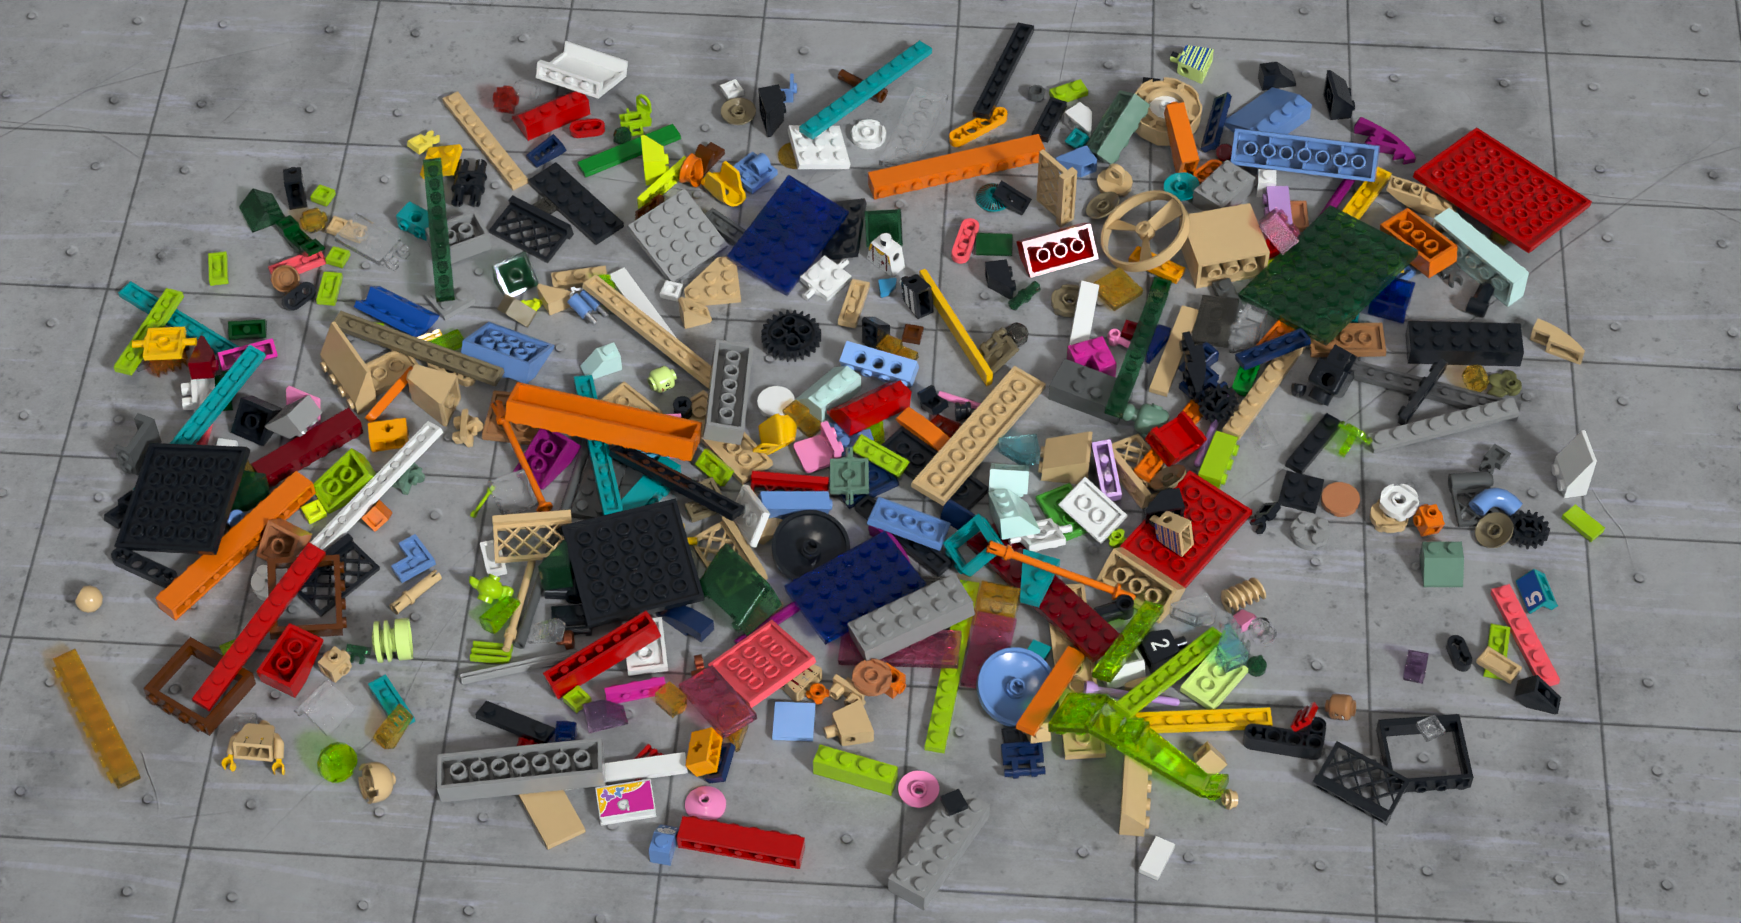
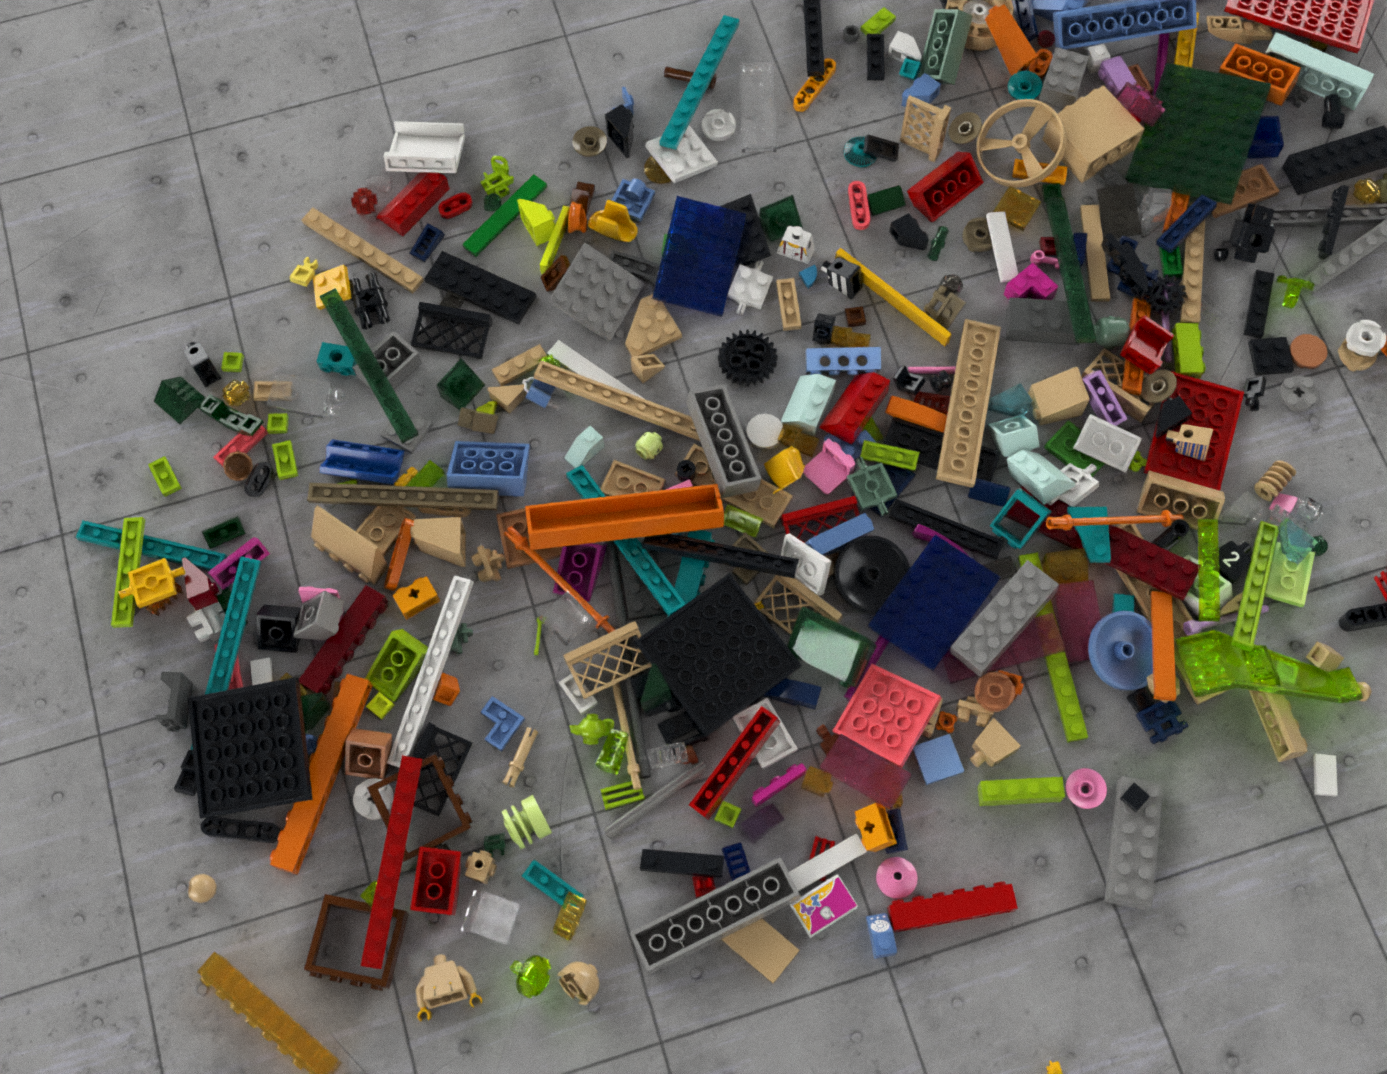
camera: 20 degrees left, 15 degrees up
white tile [660,280,683,302] -> none
white plate [720,79,744,100] -> none
medium blue tile [867,497,951,551] -> none
orange brick [868,134,1045,200] -> none
tan tile [1097,163,1133,197] -> none
yellow plate [1108,707,1273,735] -> none

